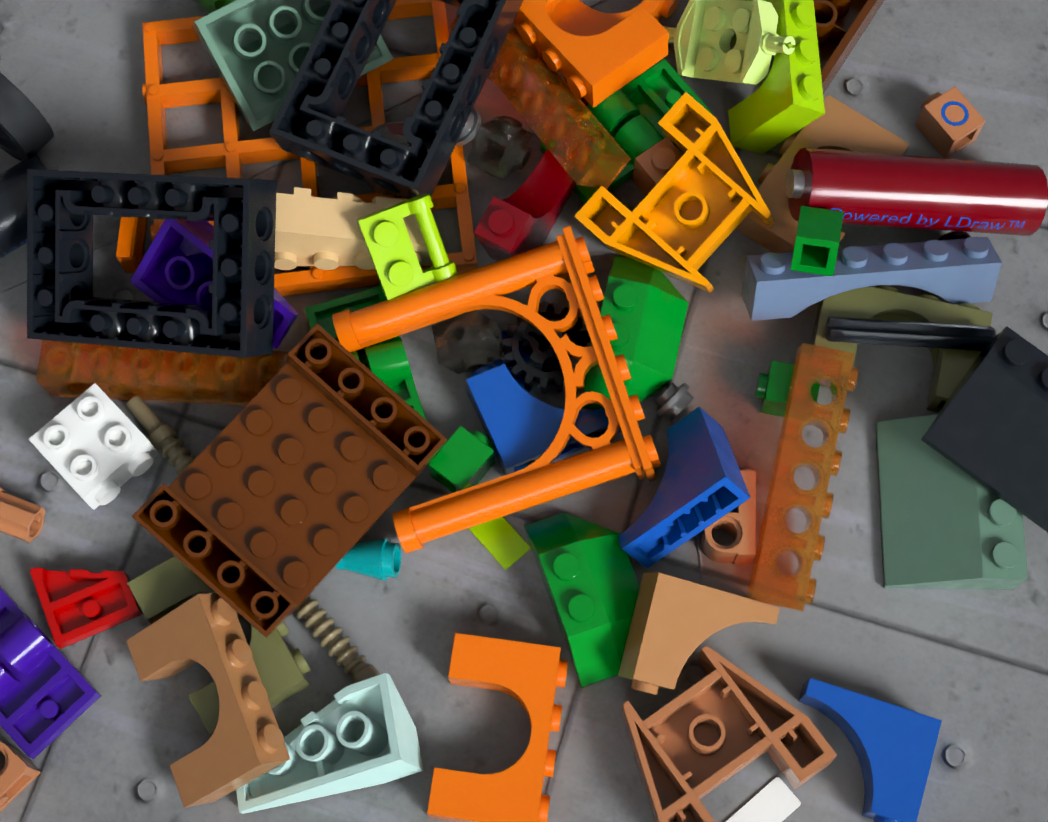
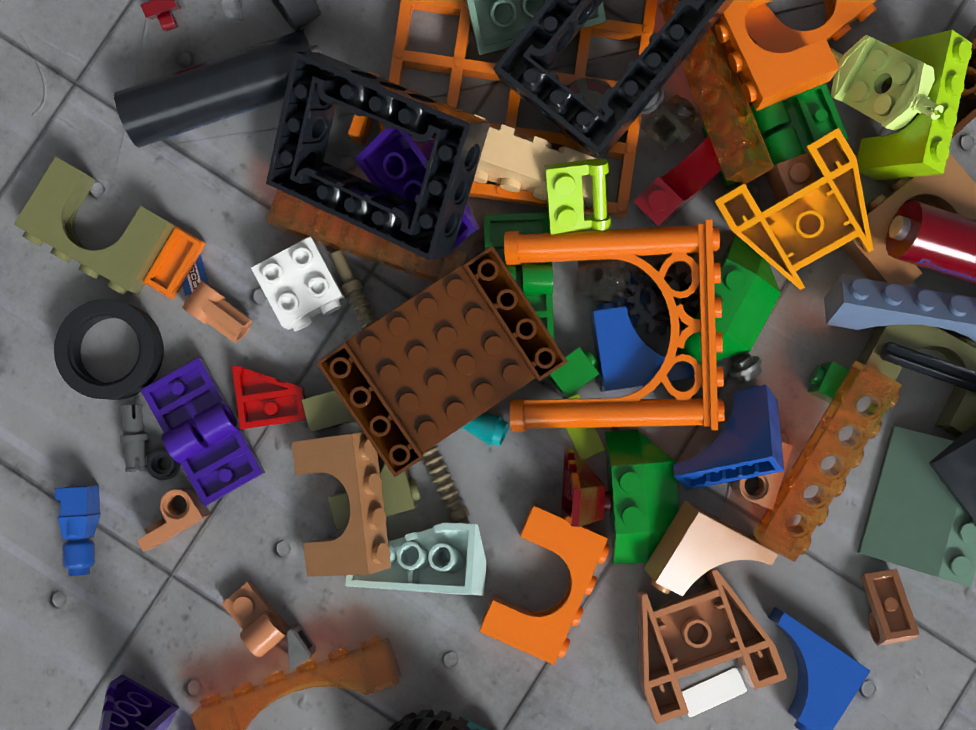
camera: 15 degrees right, 15 degrees up
green brick [790,206,844,276] -> none
none -> dark red wedge [561,448,611,527]
none -> nougat plate [861,569,920,646]

